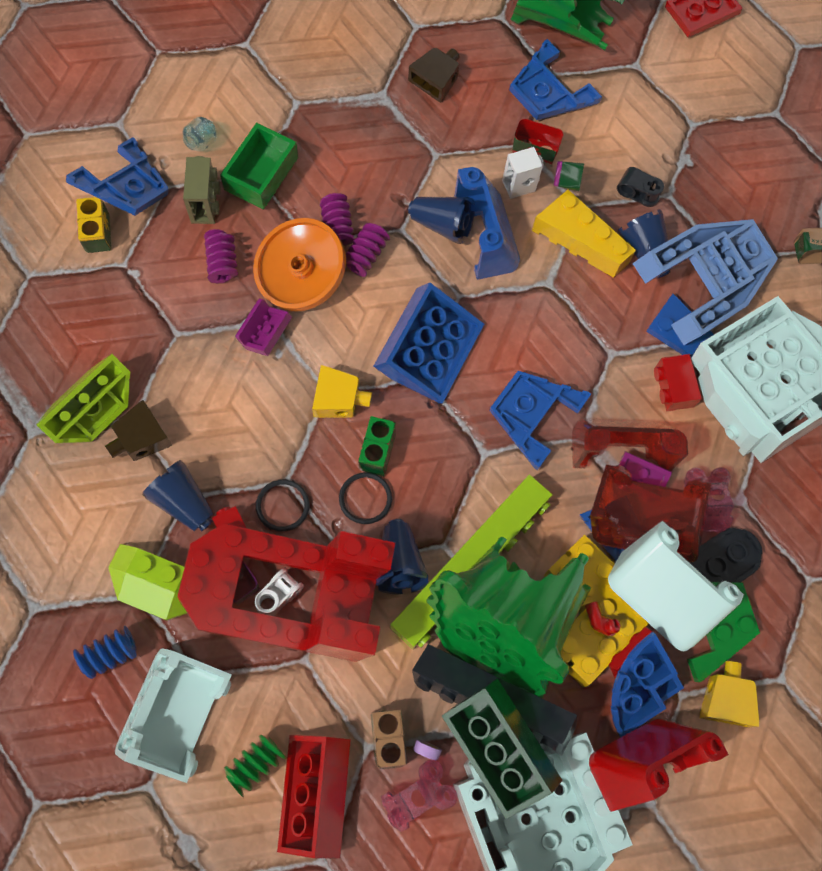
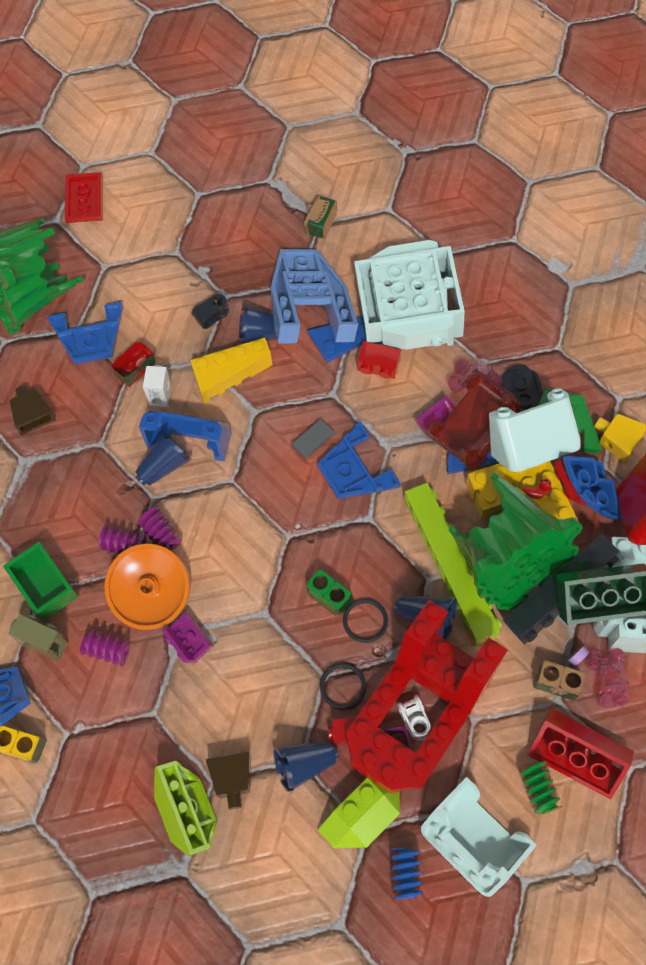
camera: 55 degrees left, 5 degrees down
yellow torso [312,365,372,418] -> none
blue slope [373,282,484,404] -> none
dark green piece [554,161,584,191] -> none
clear red windscreen [572,419,688,471] -> none
none -> dark grey tile [292,419,334,460]

